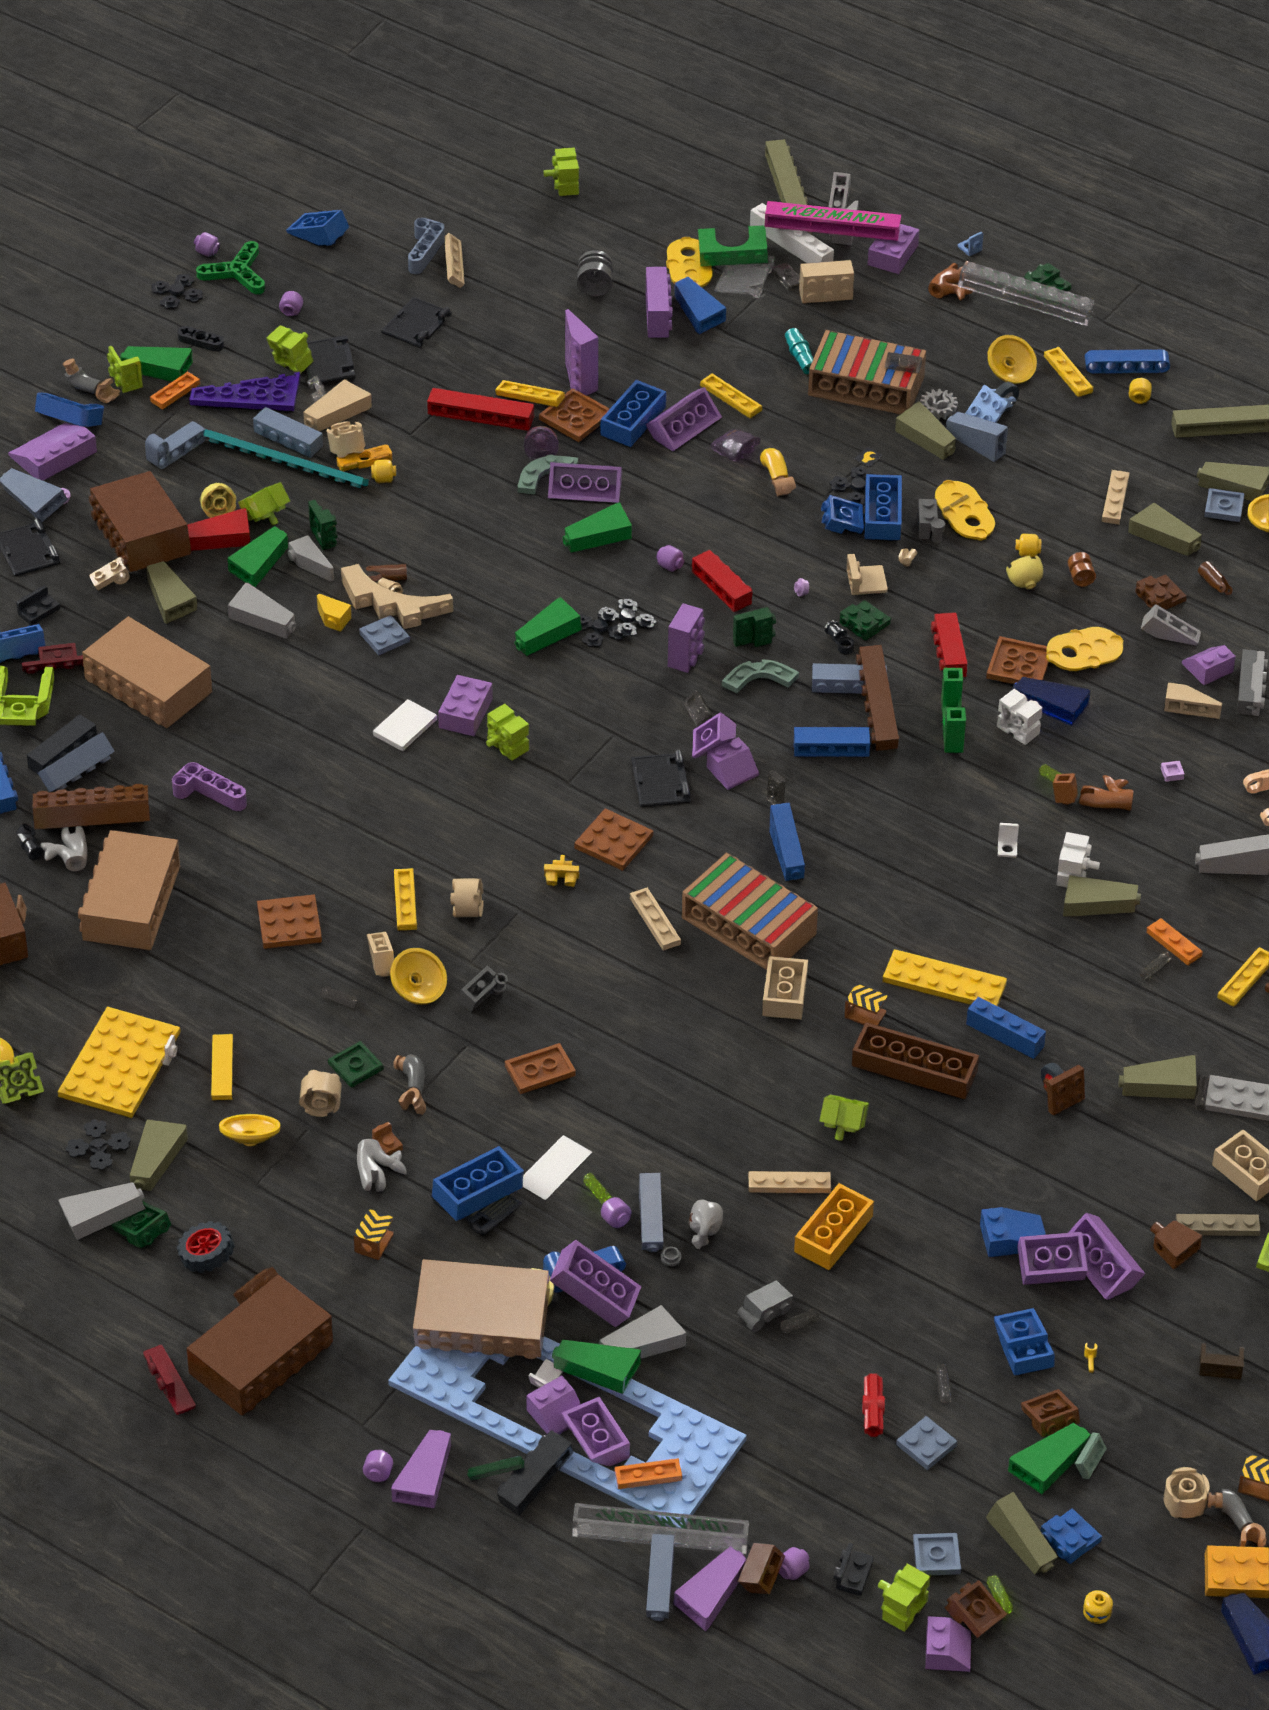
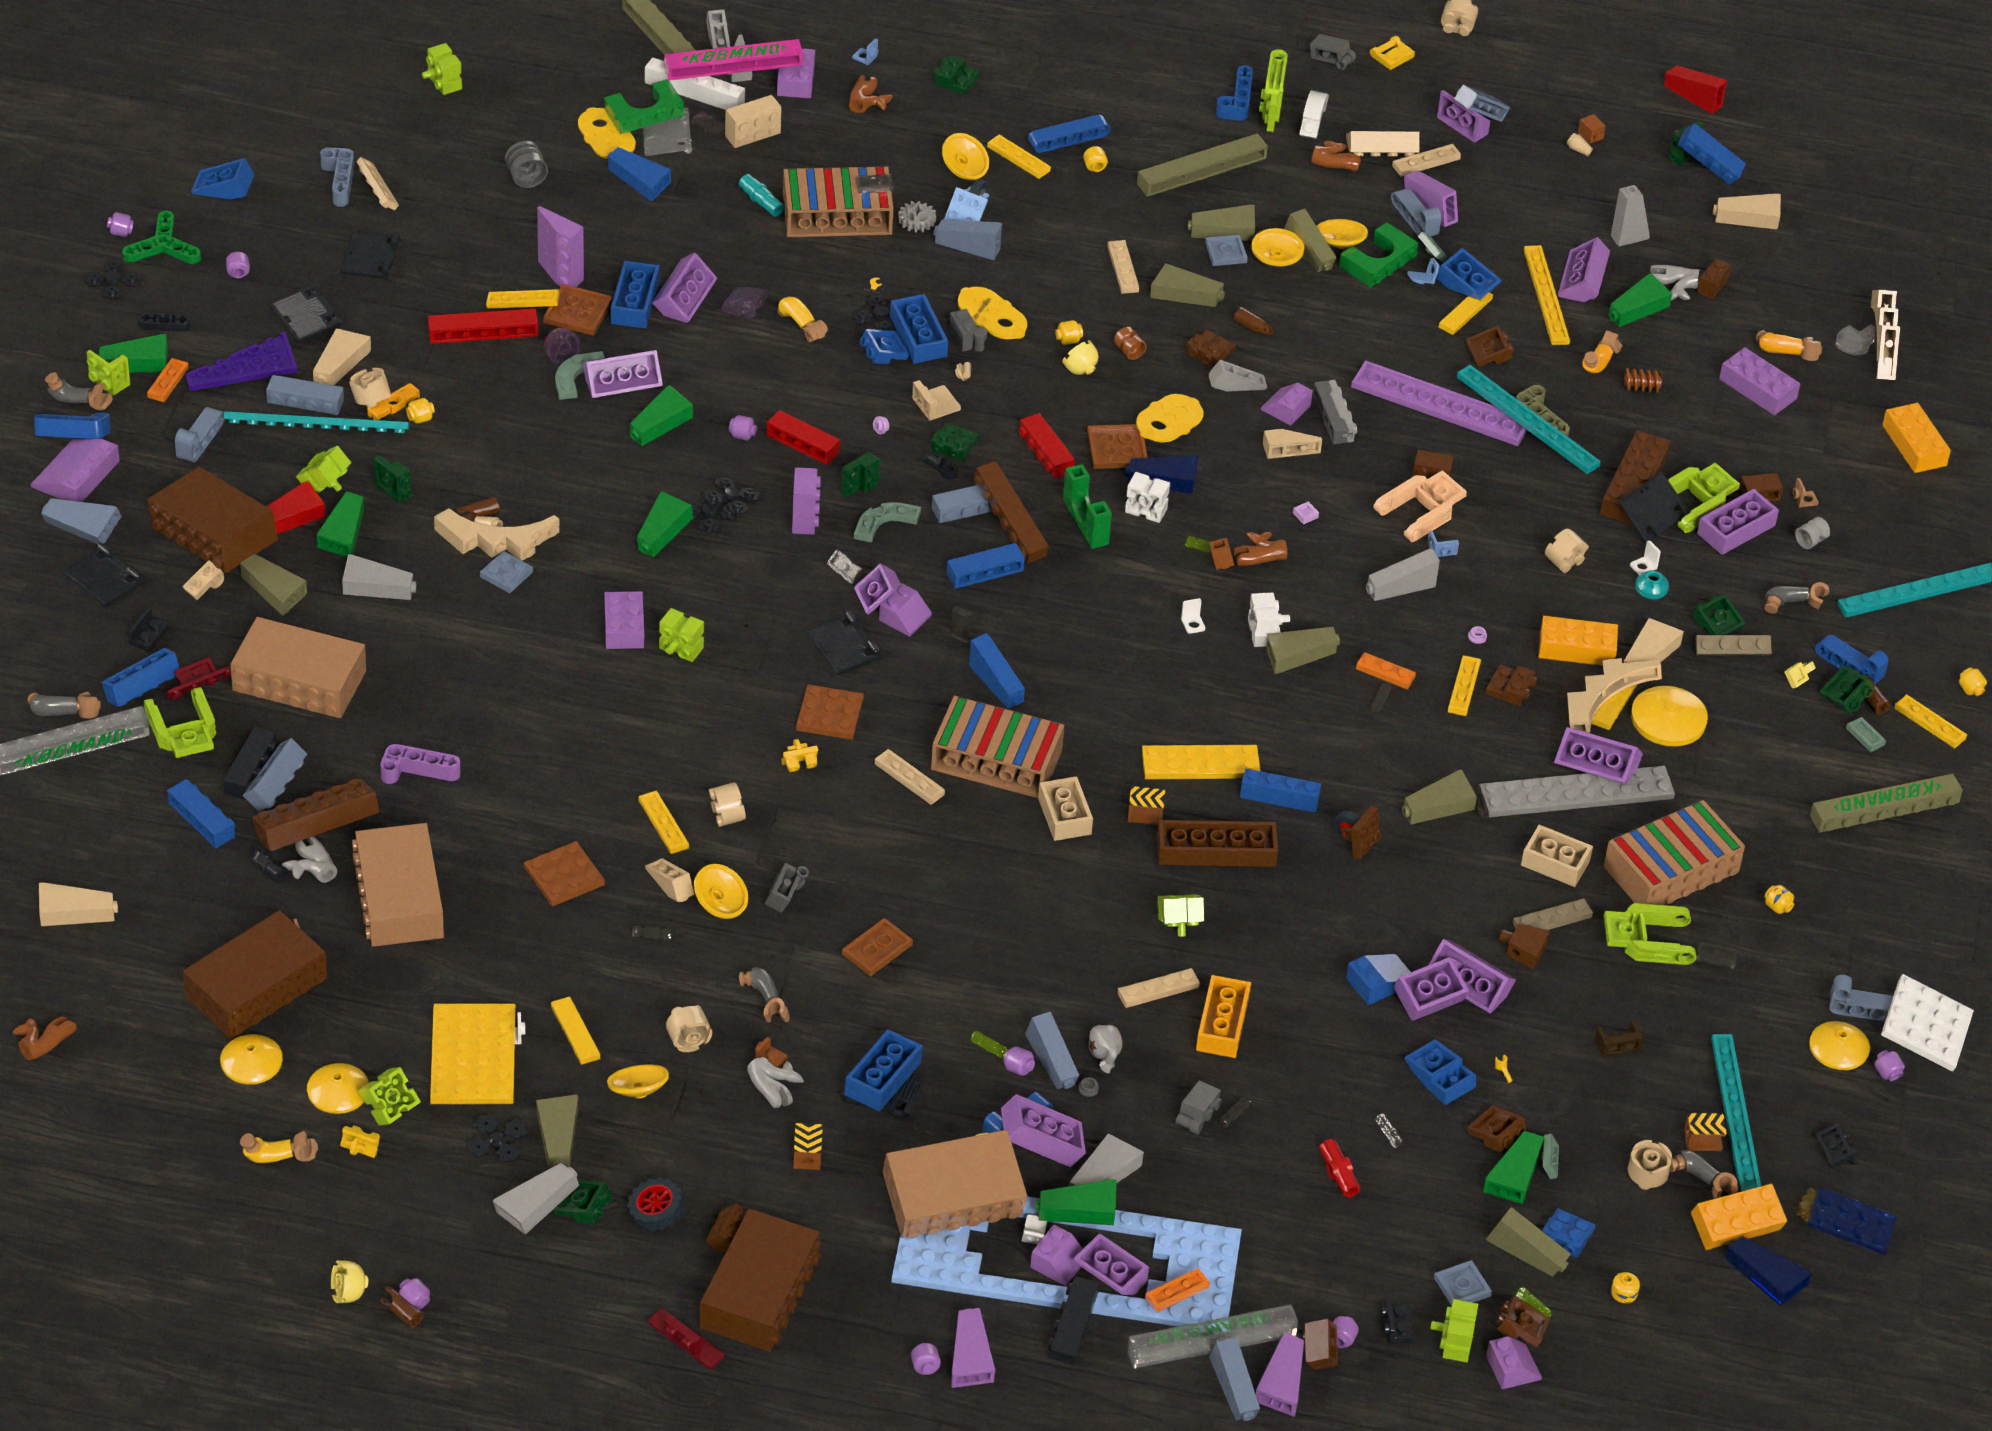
camera: 25 degrees left, 0 degrees up
light yellow cylinder [200,483,236,518] -> none
lime brick [267,325,313,374] -> none
light grey slope [288,535,334,581] -> none
clear piece [307,376,326,402] -> none
yellow slope [317,594,351,632] -> none
dark green tile [328,1041,384,1088] -> none
white tile [373,699,437,751] -> none
dark green axle [467,1456,525,1480] -> none
white sticker [523,1135,592,1200] -> none
medium lavender brick [646,267,672,338] -> none
yellow tile [700,373,762,418] -> none
olive slope [895,401,956,460] -> none
sand blue plate [896,1416,957,1470] -> none
clear brick [958,261,1095,326] -> none

